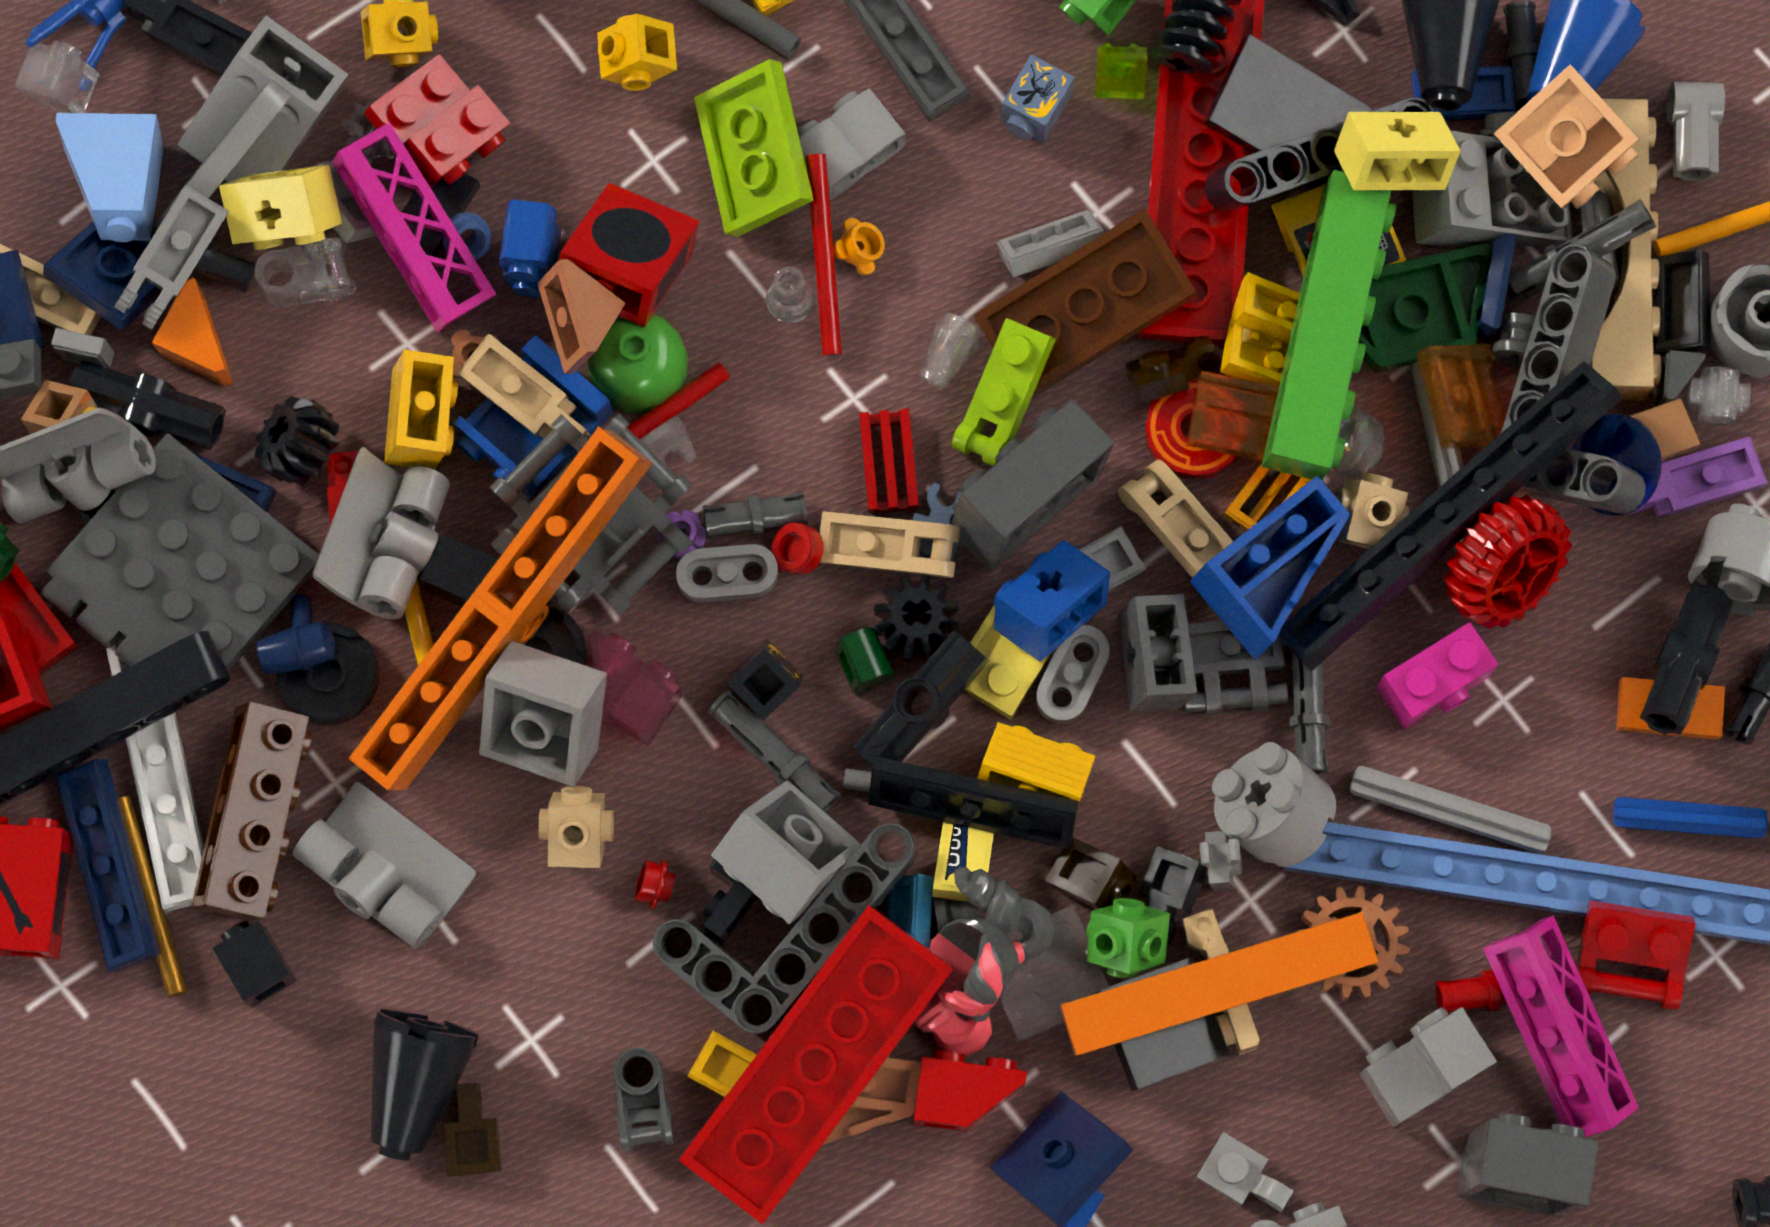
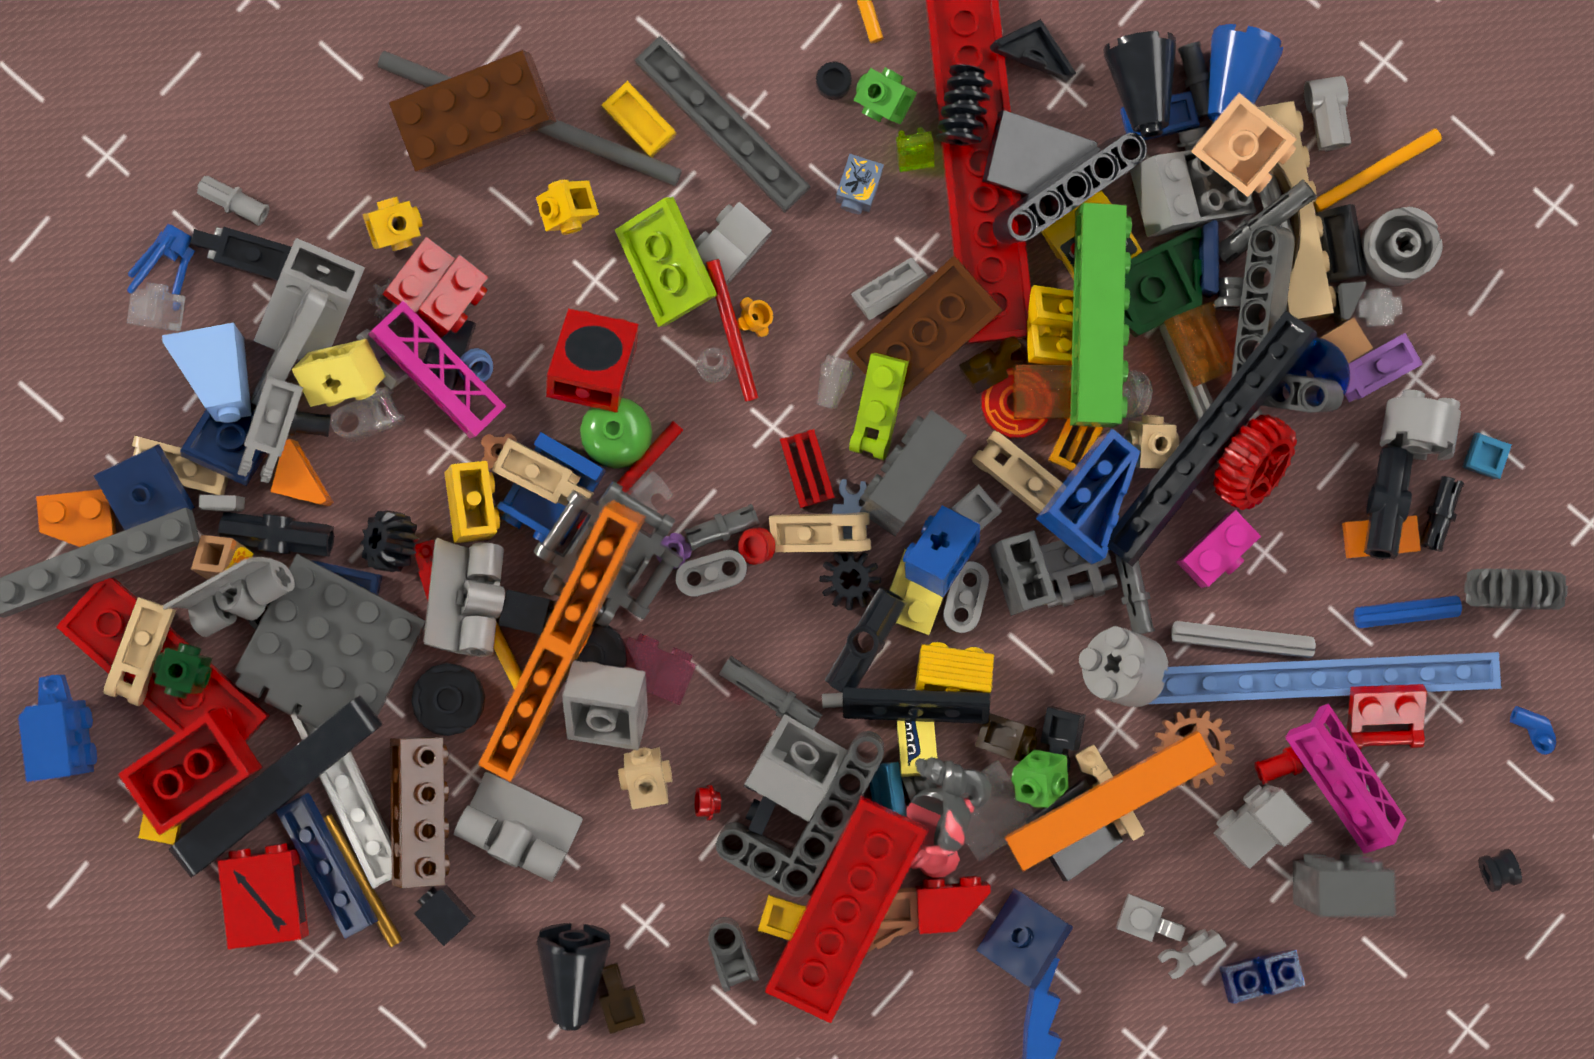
camera: 15 degrees left, 10 degrees up
dark blue piece [257,594,335,675] -> none
blue brick [499,199,562,298] -> none
nougat slope [537,259,626,374] -> none
black brick [727,639,803,721] -> none
dark green brick [835,627,894,696] -> none
light grey plate [1199,831,1242,891] -> none
light yellow brick [1334,112,1461,190] -> none

